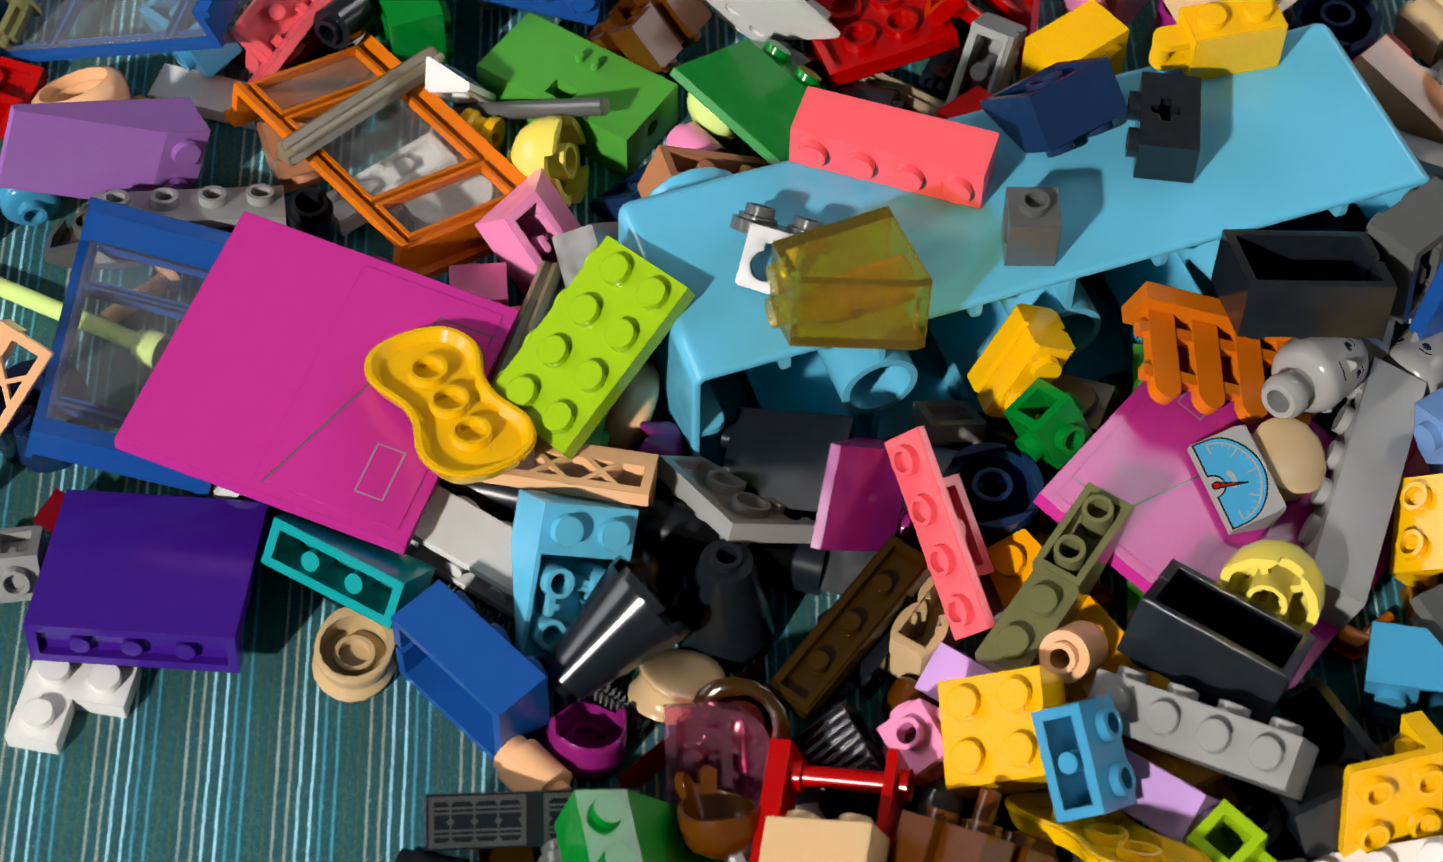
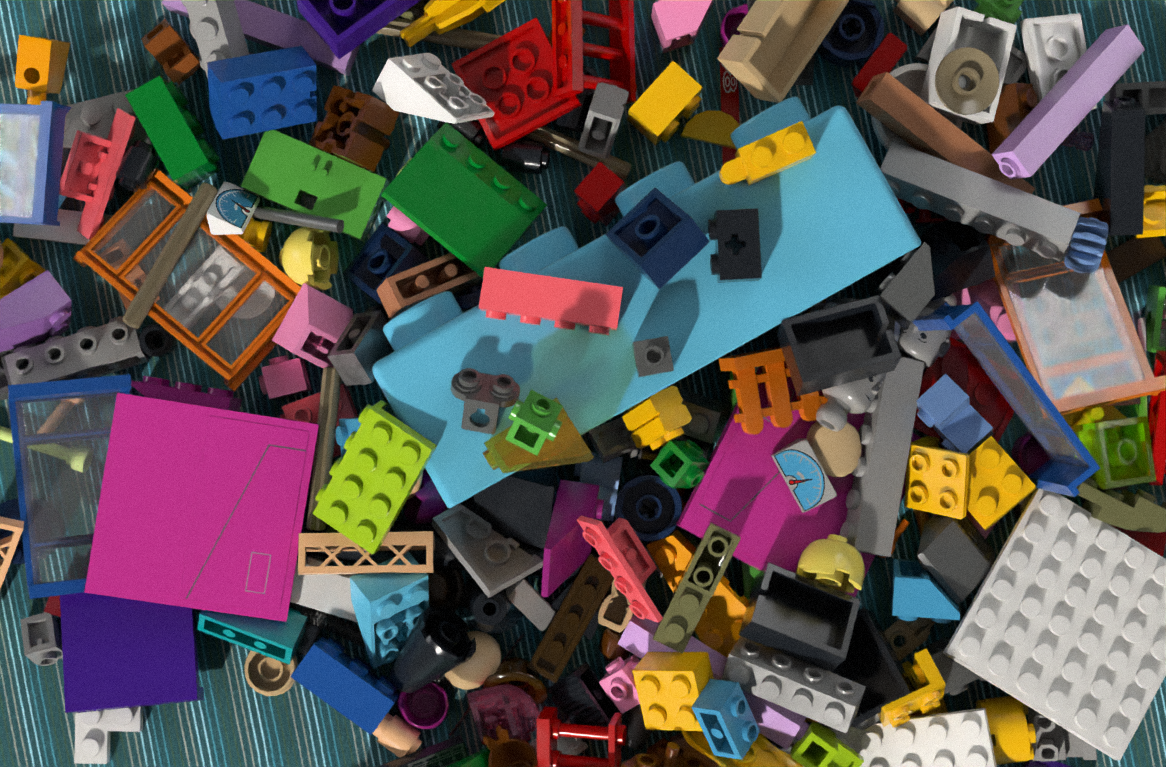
camera: 10 degrees left, 35 degrees up
yellow plate [364,326,537,484] -> none
light nougat brick [1039,620,1108,683] -> none
none -> bright green brick [505,390,563,456]
none -> light grey slope [505,578,557,631]

